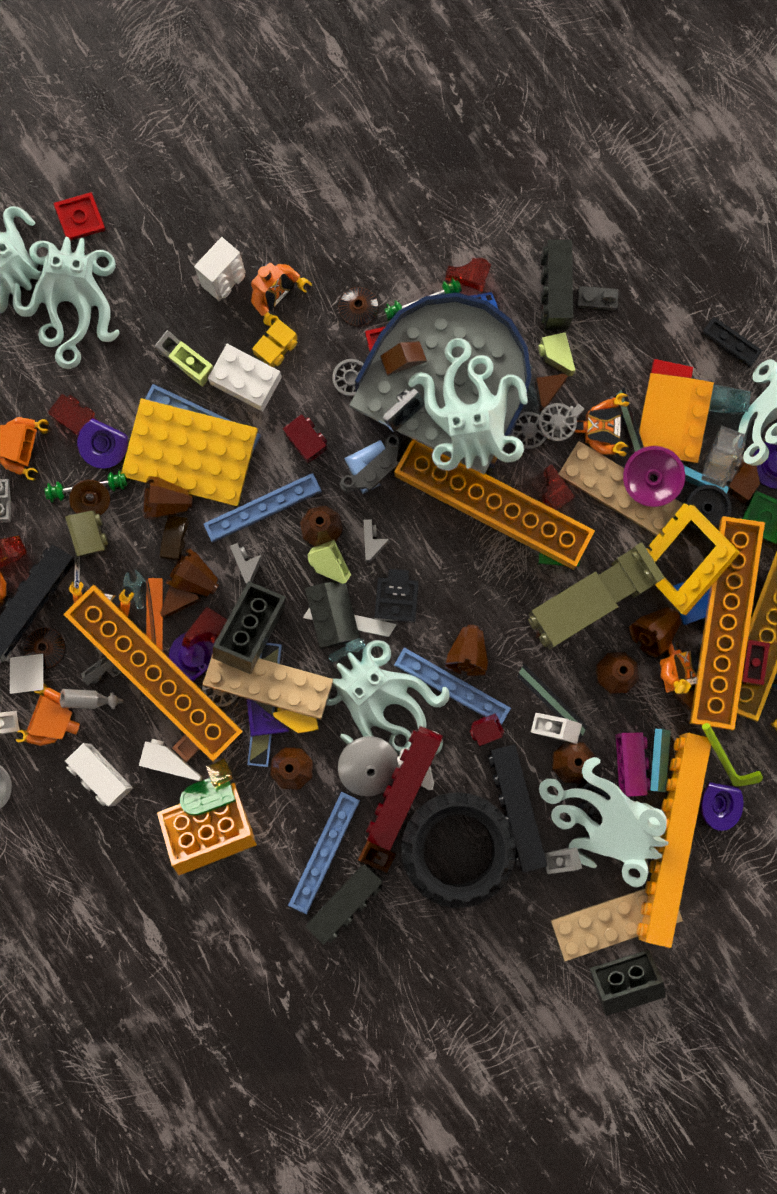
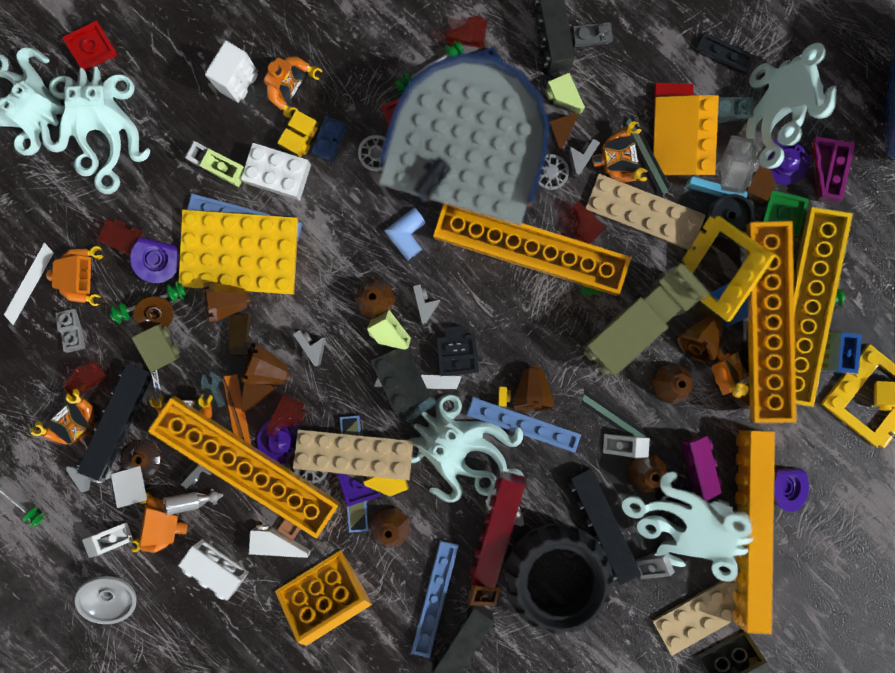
camera: 15 degrees left, 5 degrees up
window [180,772,236,816] -> none
medium blue tile [203,473,322,543] -> none
clear yellow plate [206,758,233,787] -> none
pearl dark grey brick [213,581,286,674] -> none
dark red brick [282,414,327,464] -> none
light grey dish [338,736,399,796] -> none
dish [339,287,378,326] -> none
dark grey plate [340,435,401,493] -> none
reddish brown slope [380,341,427,376] -> none
light aqua hips [408,338,528,471] -> none
dark red brick [470,713,504,746] -> none
light grey wheel [539,403,577,441] -> none
magenta dish [623,446,685,507] -> none
tile [650,729,671,792] -> none
lime piece [702,723,763,786] -> none
dark red brick [741,640,770,687] -> none
none -> dark blue piece [312,116,346,163]
none -> yellow plate [498,386,511,406]

